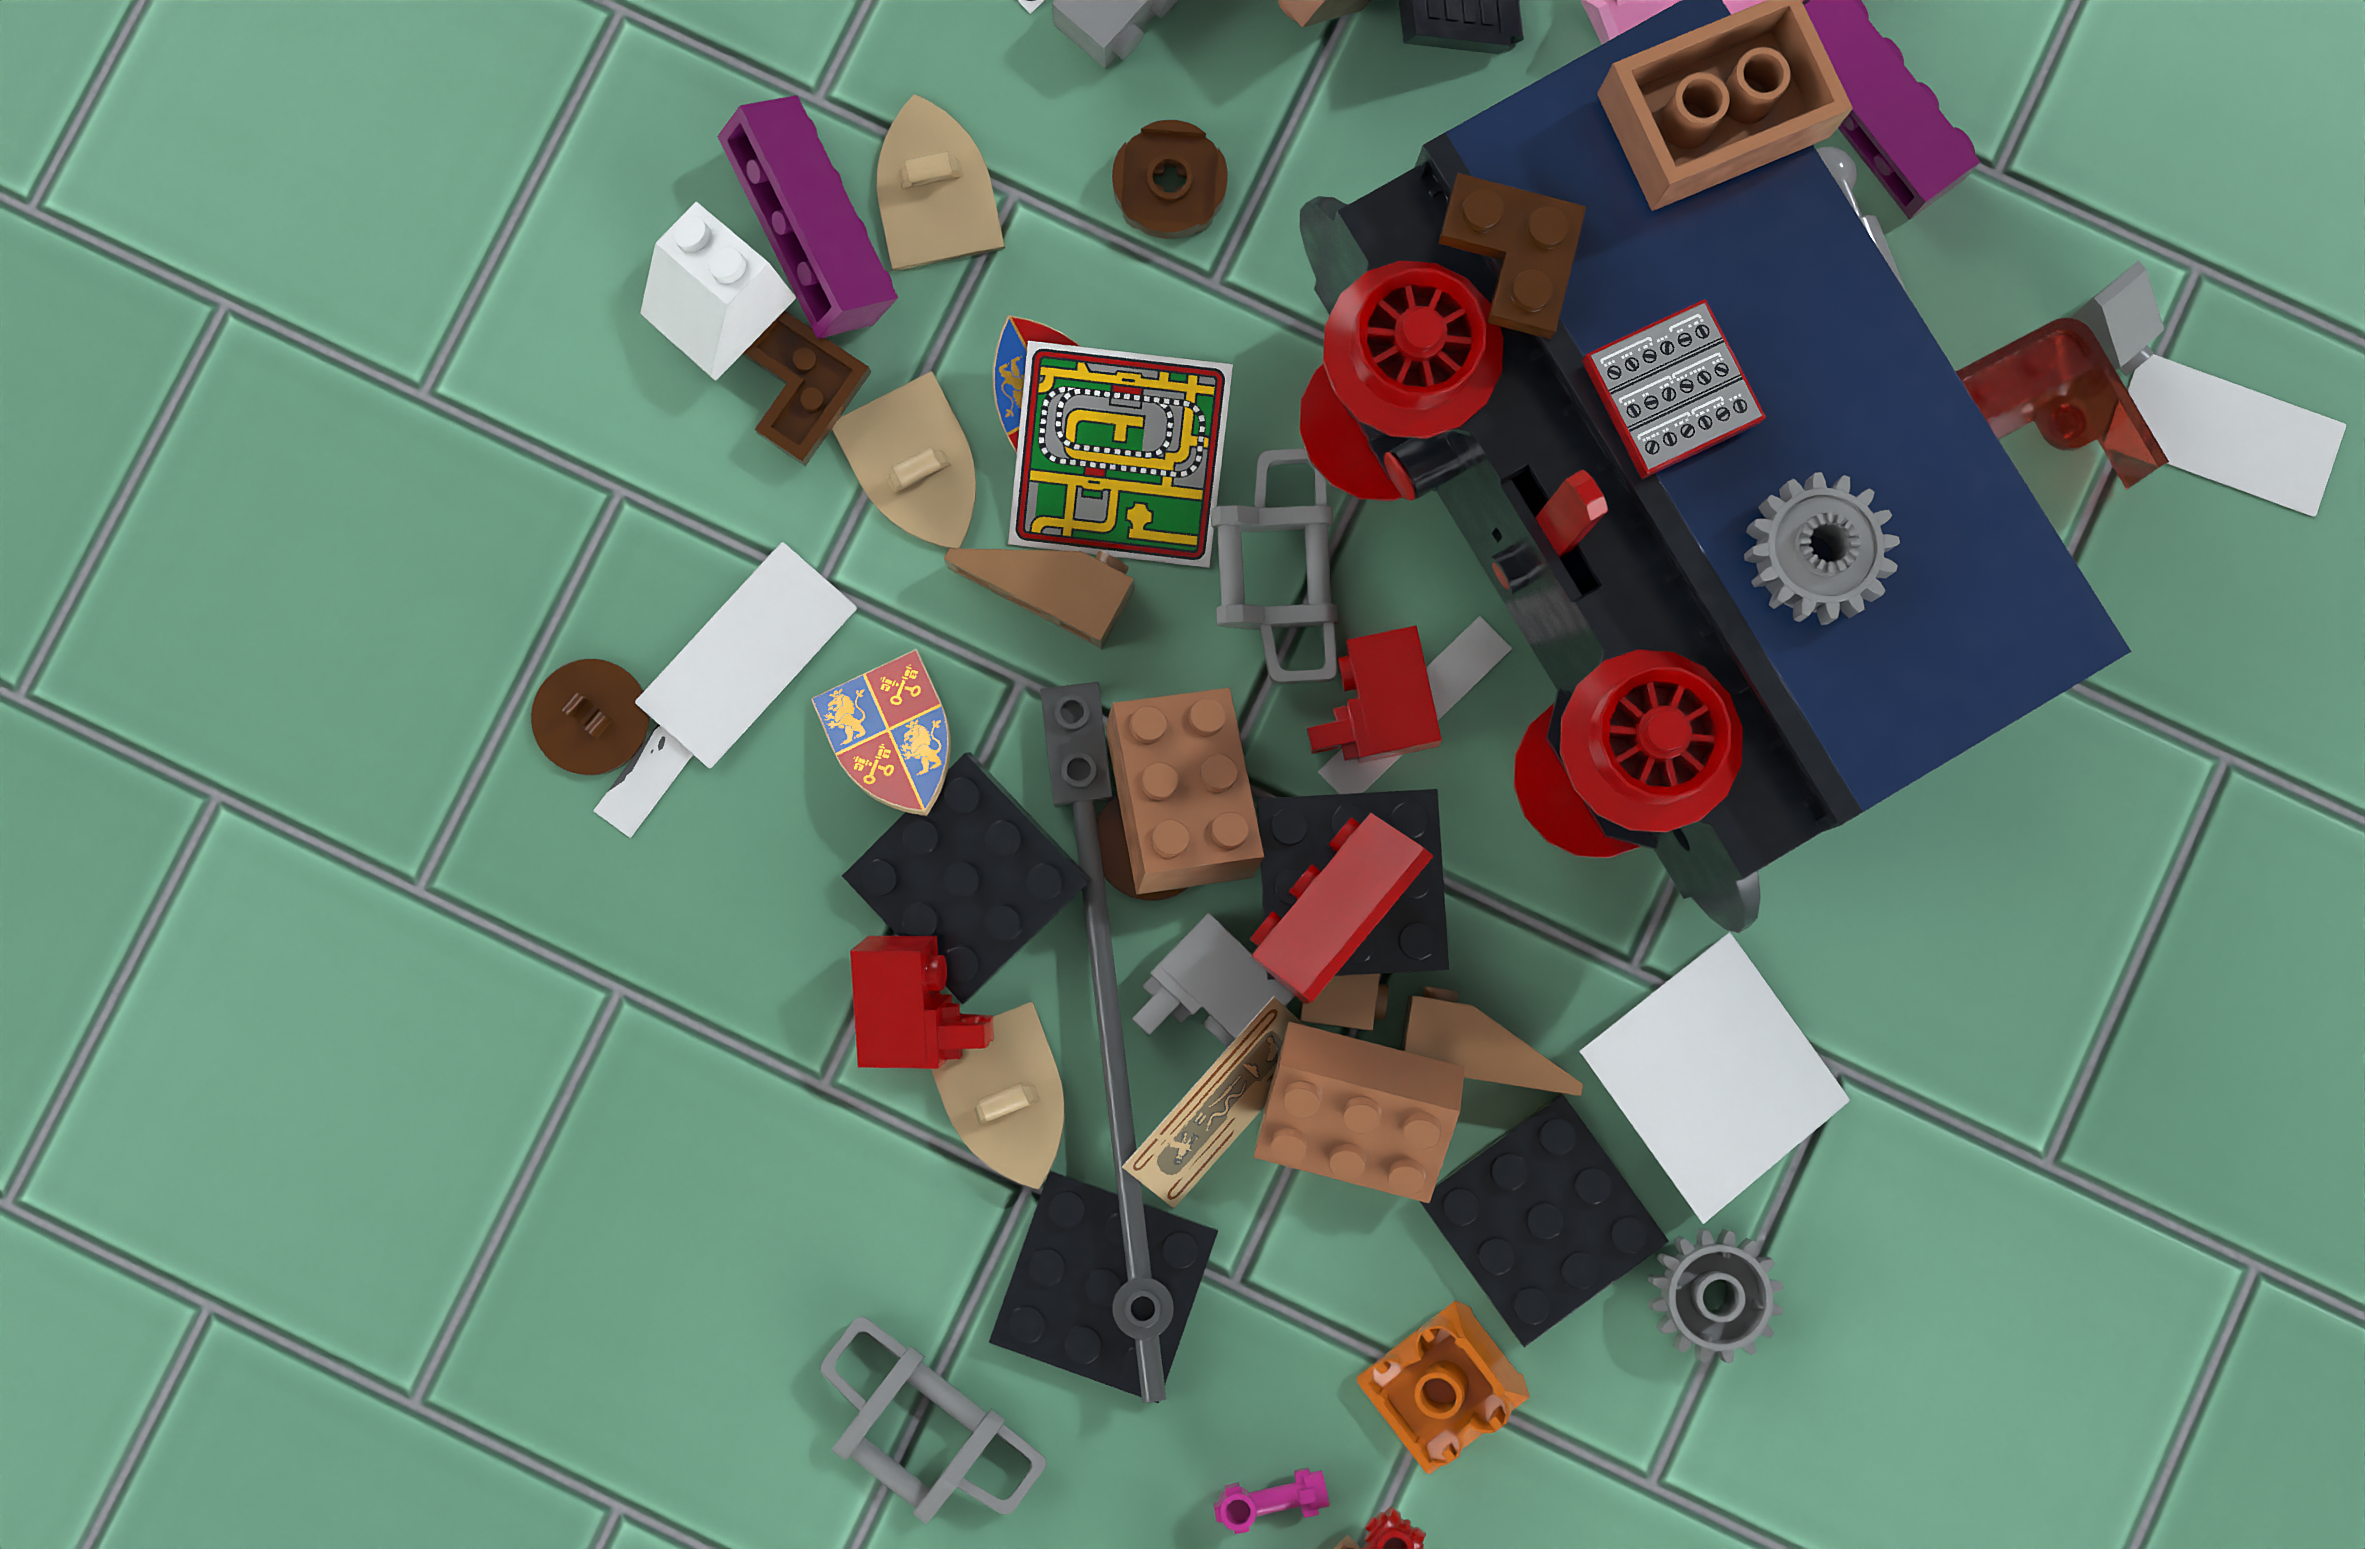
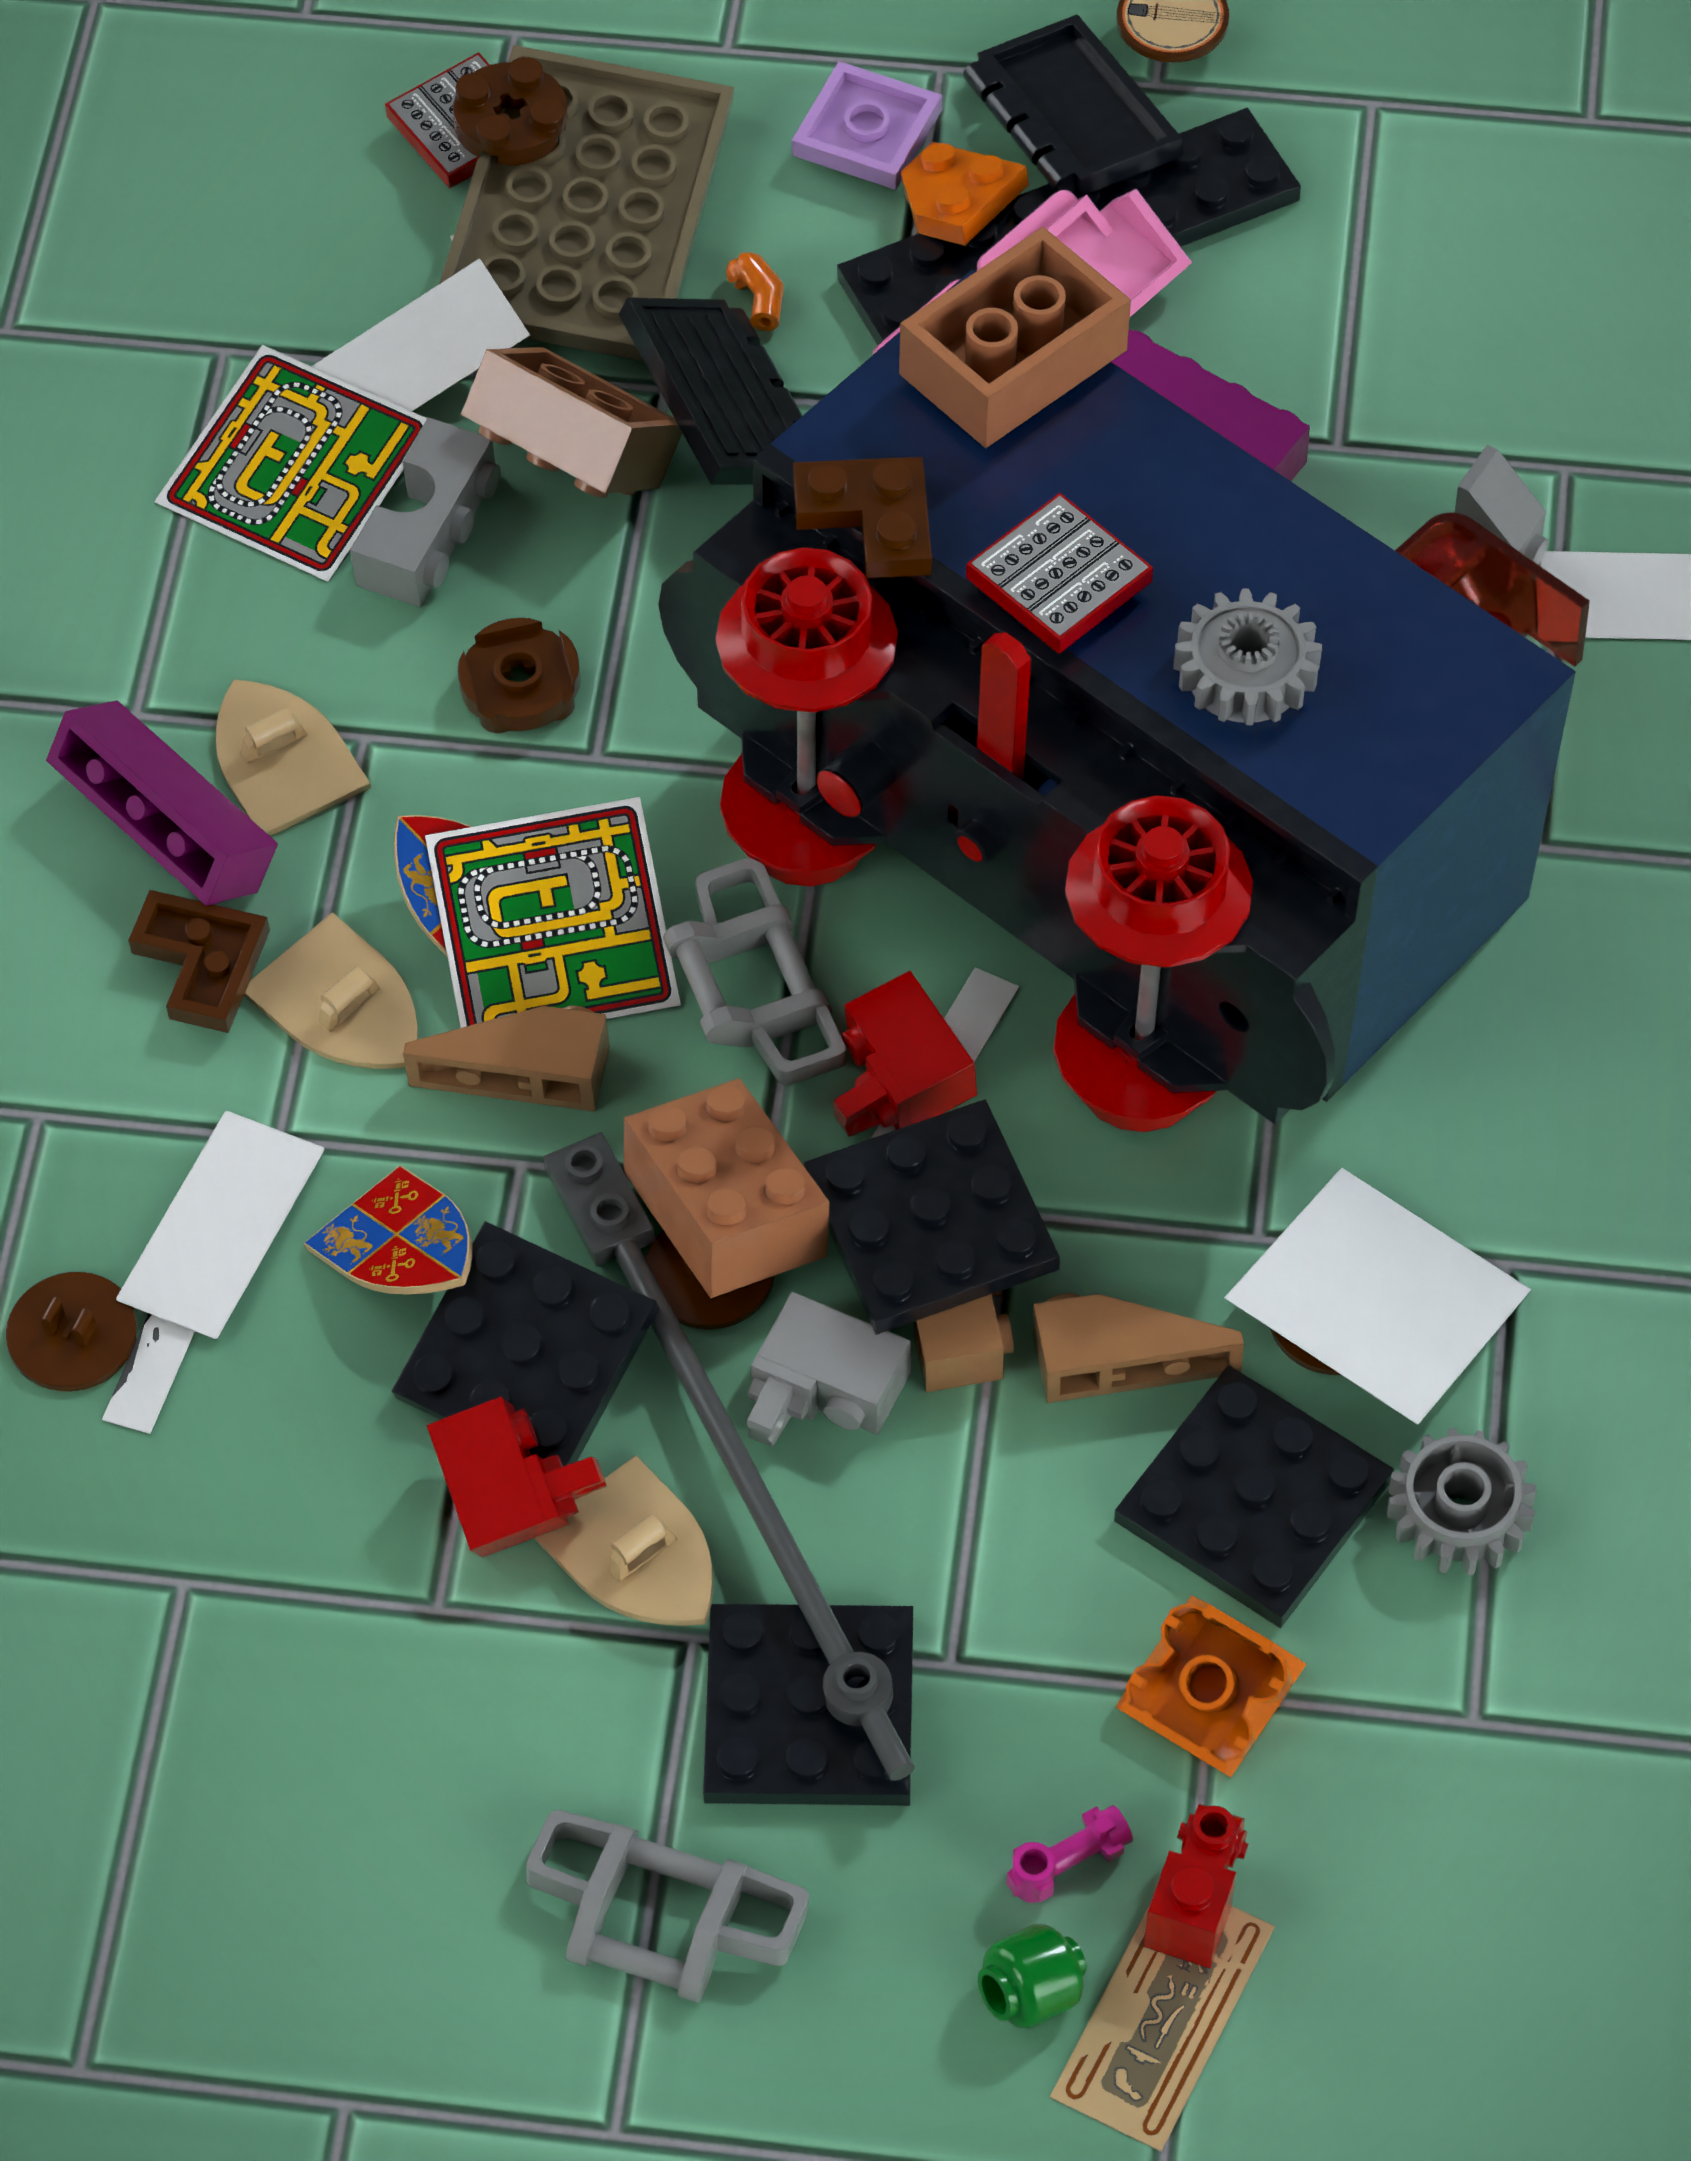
camera: 15 degrees left, 25 degrees down
white slope [640,201,796,381] -> none
sticker [1122,996,1303,1209] -> none
red slope [1250,813,1434,1004] -> none
nougat brick [1253,1021,1465,1203] -> none

